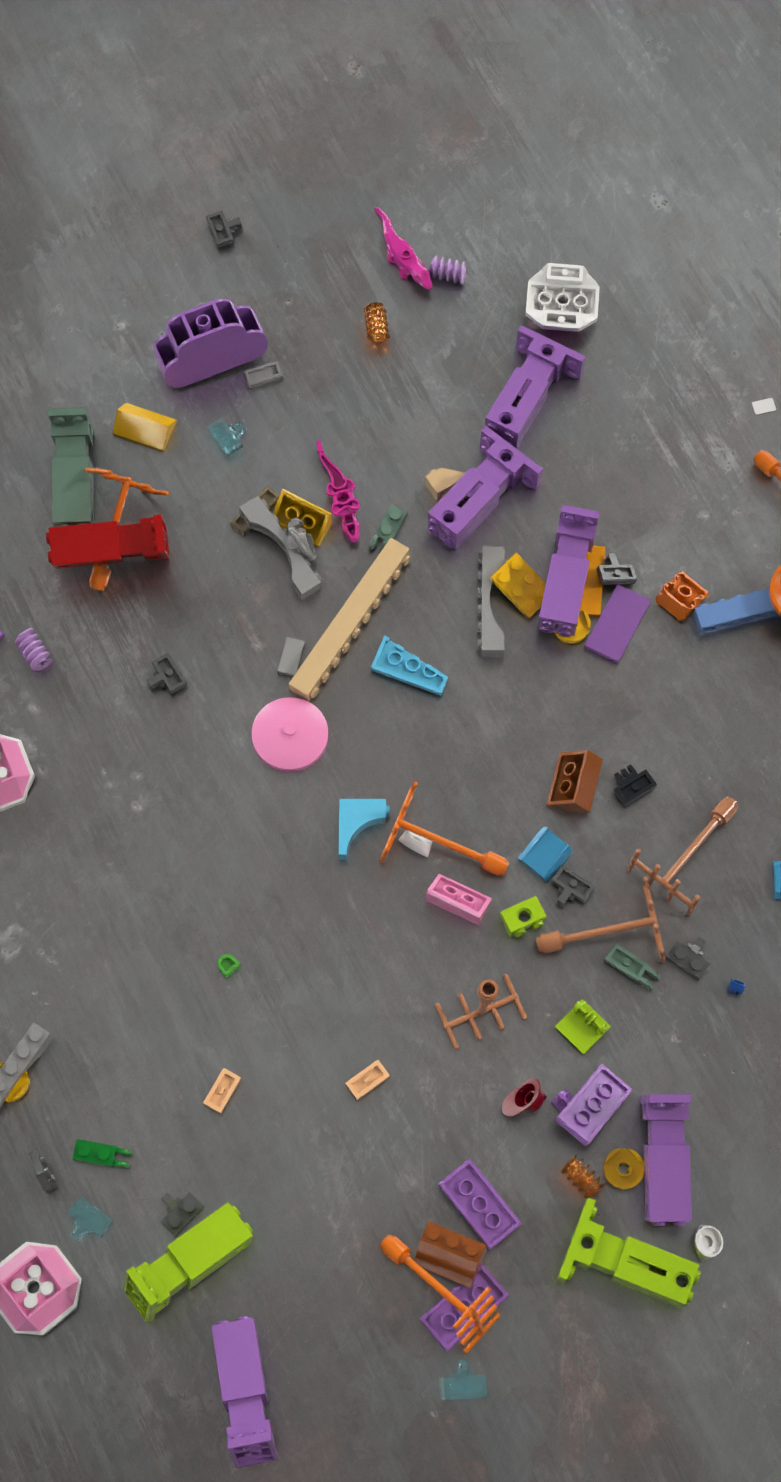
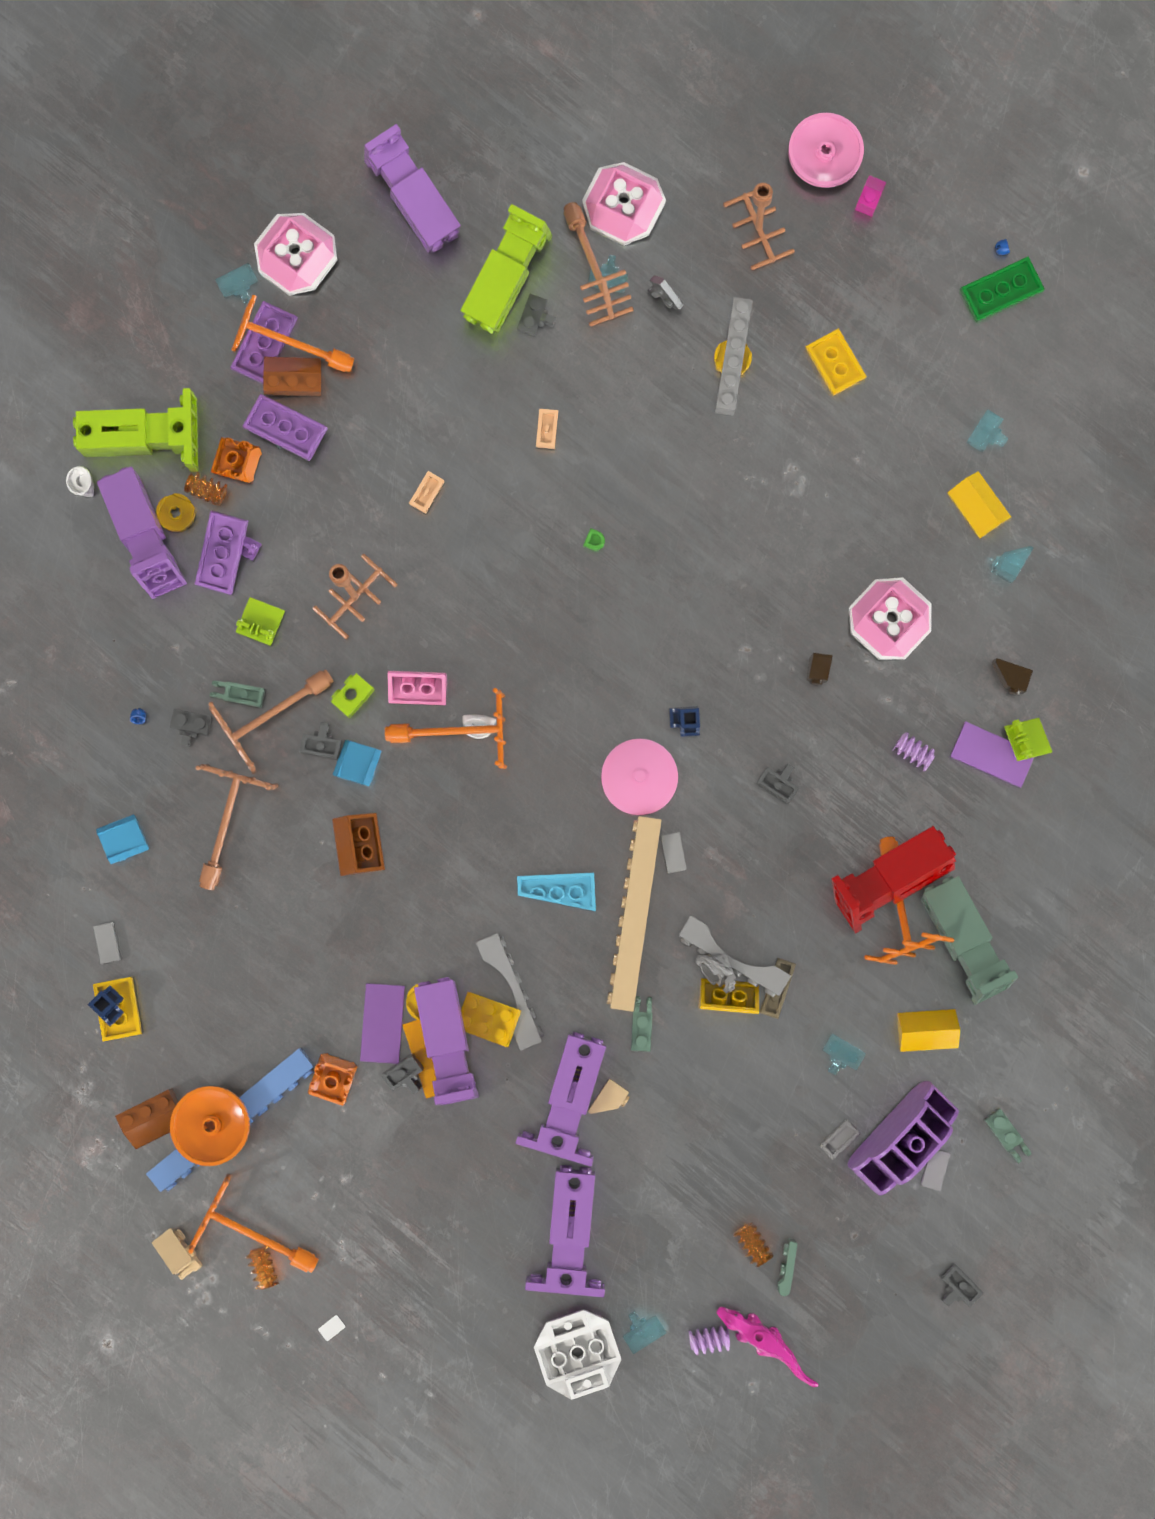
camera: 155 degrees right, 15 degrees up
green hinge [72,1139,132,1168] -> none
dark pink animal [316,440,360,543] -> none
medium azure arch [339,799,390,860] -> none
dark red piece [502,1078,547,1117] -> none
black hinge [614,764,657,807] -> none
none -> orange slope [211,437,262,483]
none -> bright pink piece [254,213,338,296]
none -> nougat piece [563,202,634,326]
none -> clear light blue hinge [623,1311,666,1354]
none -> dark blue brick [669,706,700,737]
none -> sand green hinge [777,1239,797,1297]
none -> dark brown slope [807,653,833,685]
none -> sand green hinge [984,1108,1032,1164]

